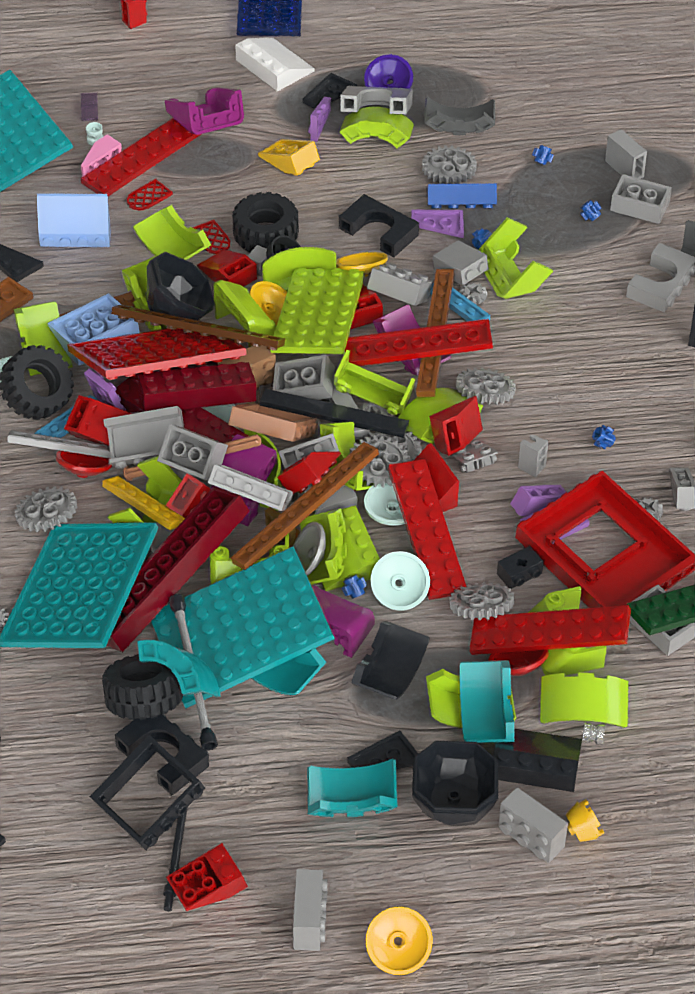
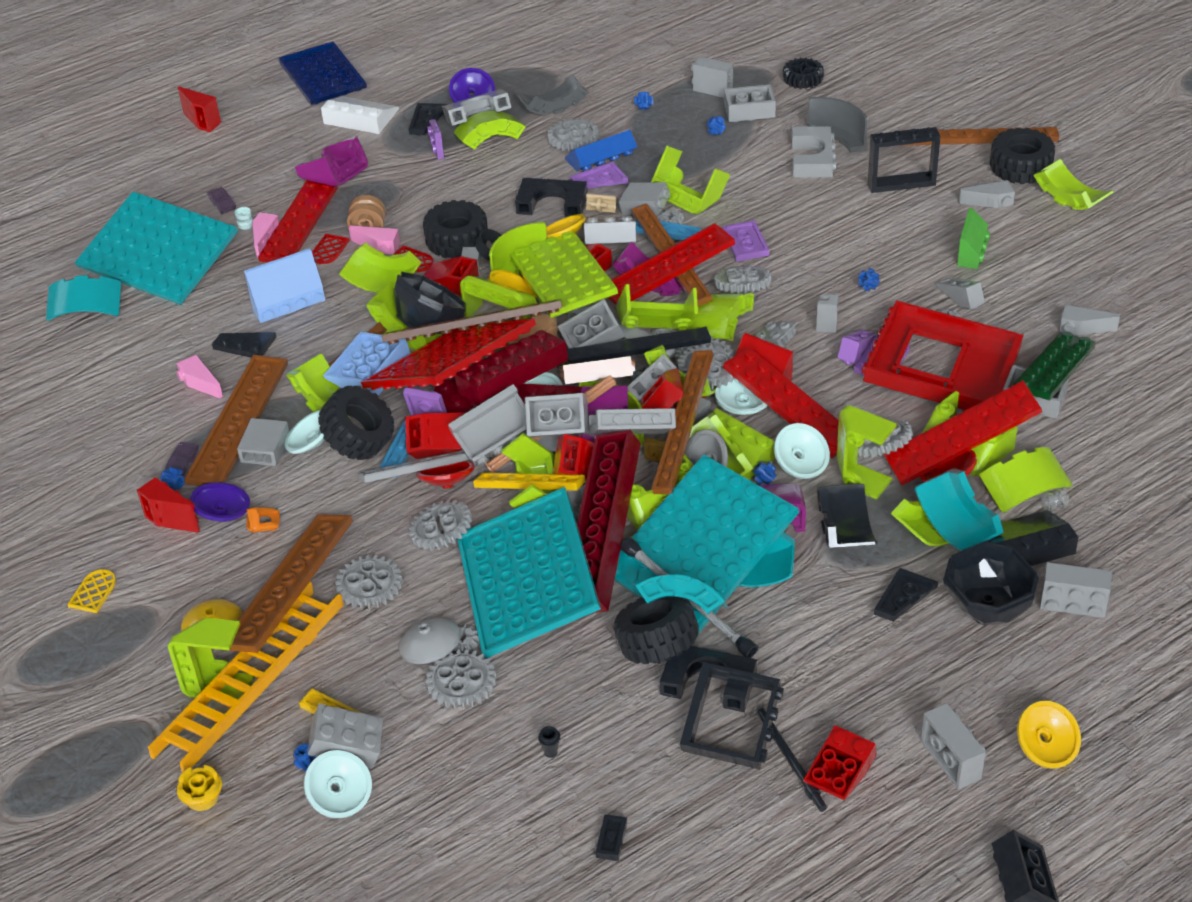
camera: 25 degrees left, 5 degrees down
yellow slope [258,139,320,176] -> none
teal panel [307,759,397,817] -> none
red slope [429,396,483,456] -> none
blue gear [472,228,492,249] -> none
black brick [497,546,544,589] -> none
yellow cone [565,799,604,842] -> none
none -> medium nougat wheel [347,195,386,228]
none -> bright pink slope [349,225,400,255]
none -> tan hips [586,193,617,213]
none -> medium lavender plate [722,220,769,262]
none -> lime windscreen [837,405,897,499]

